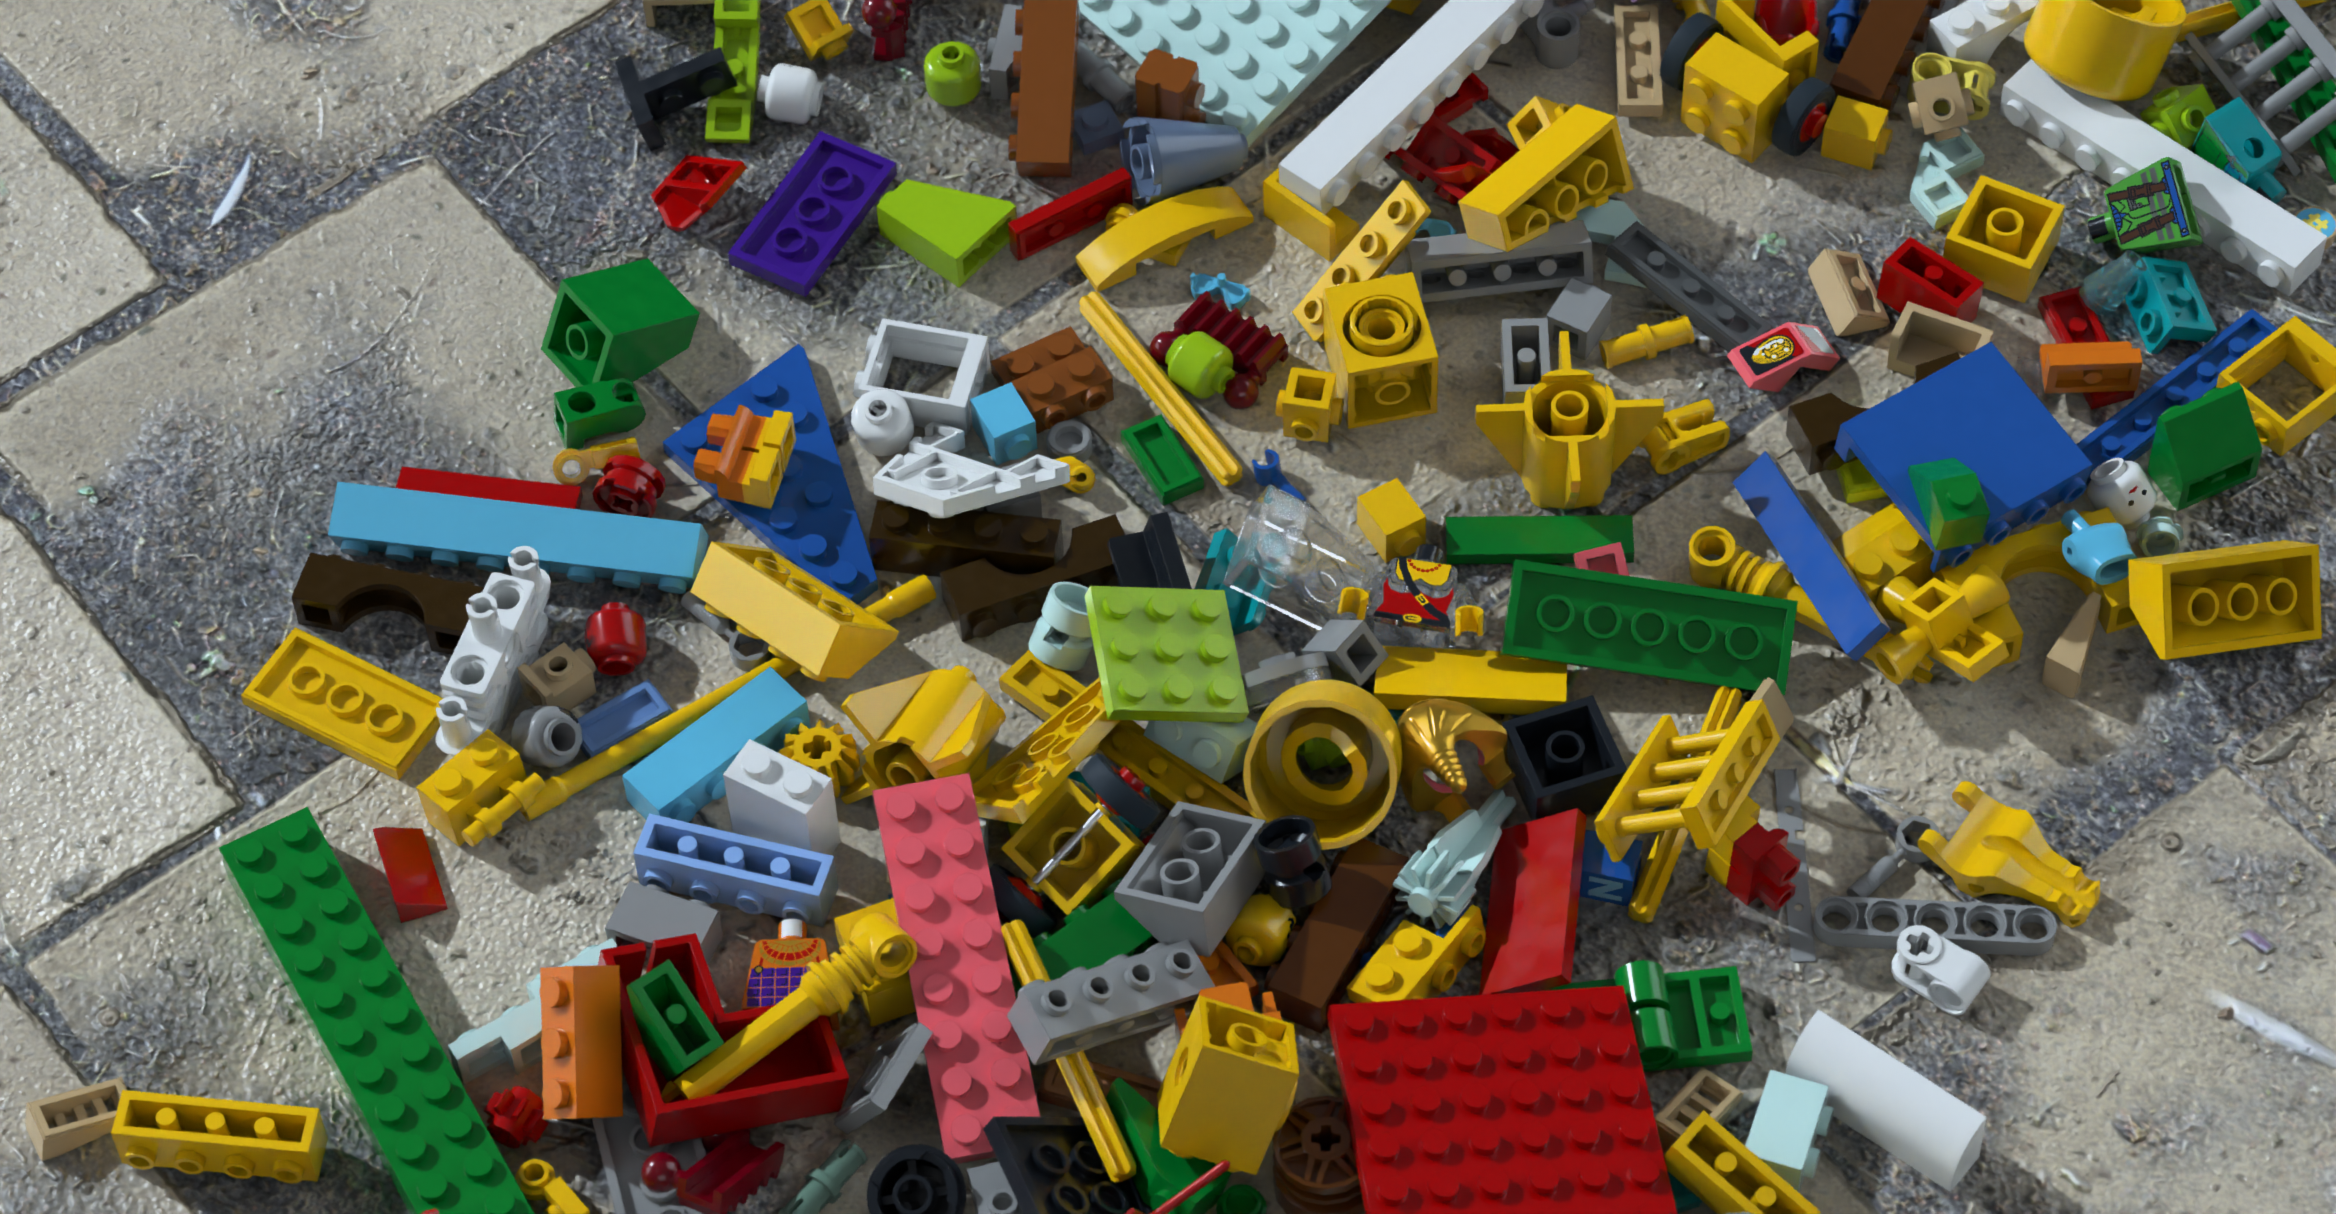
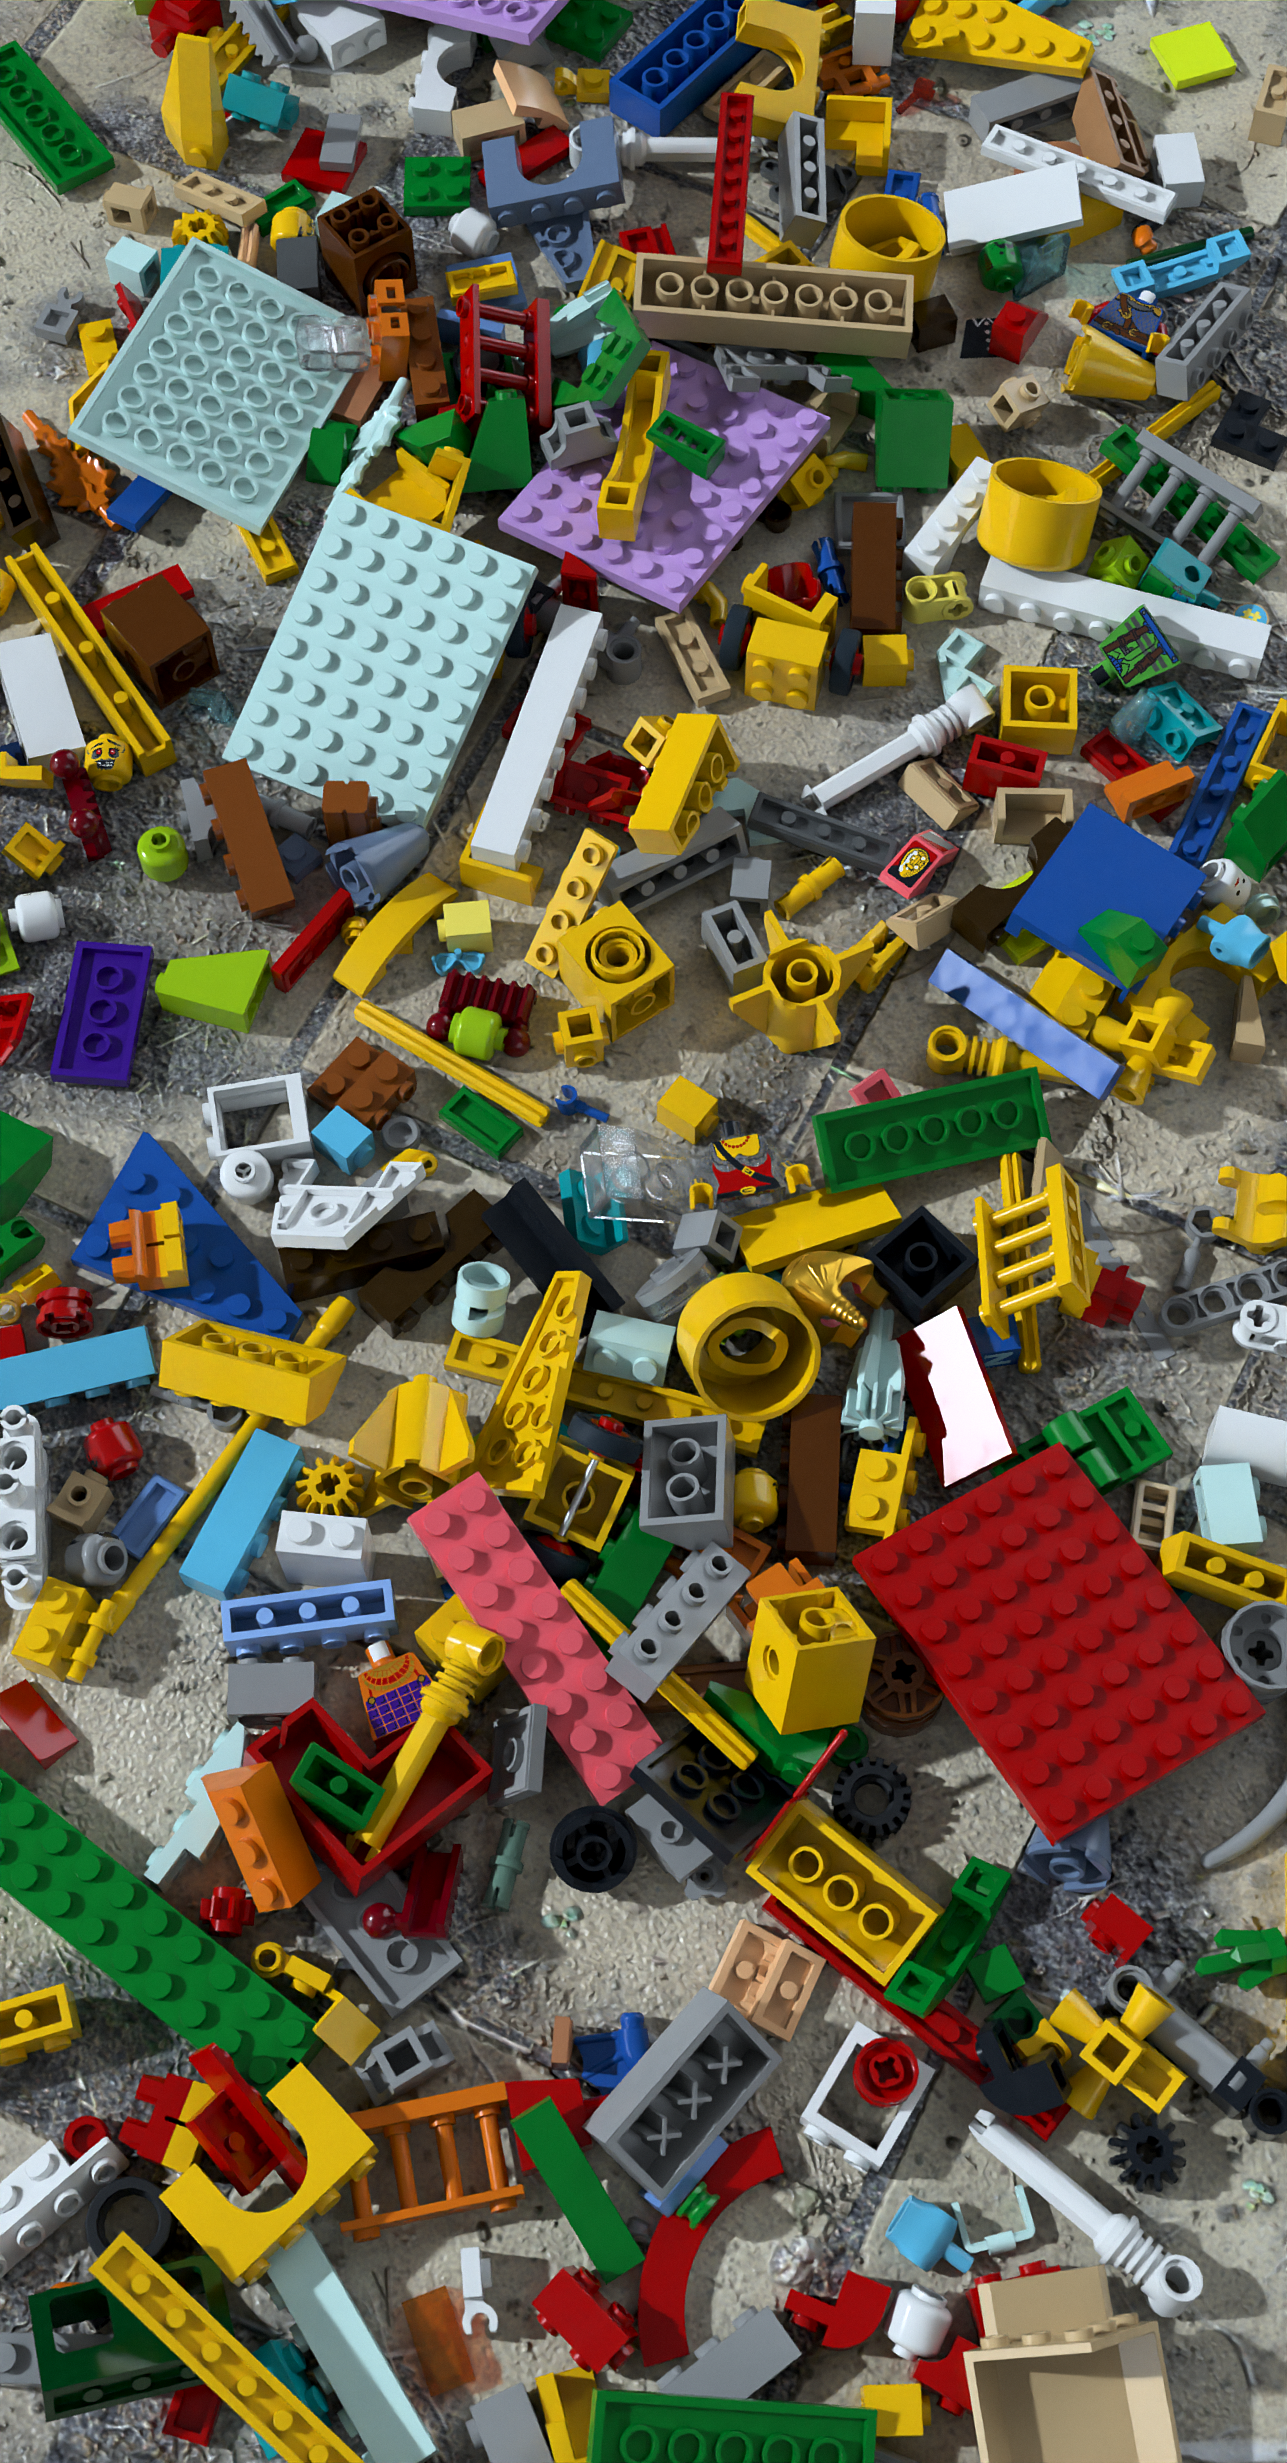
camera: 25 degrees left, 10 degrees up
lime plate [1084,586,1249,723] -> none
black wheel [1254,815,1332,908] -> none
green tile [1446,515,1634,564] -> none
tan brick [1908,72,1975,142] -> none
none -> light yellow brick [437,900,494,953]
none -> white piece [800,683,995,816]
none -> tan slope [886,893,961,951]

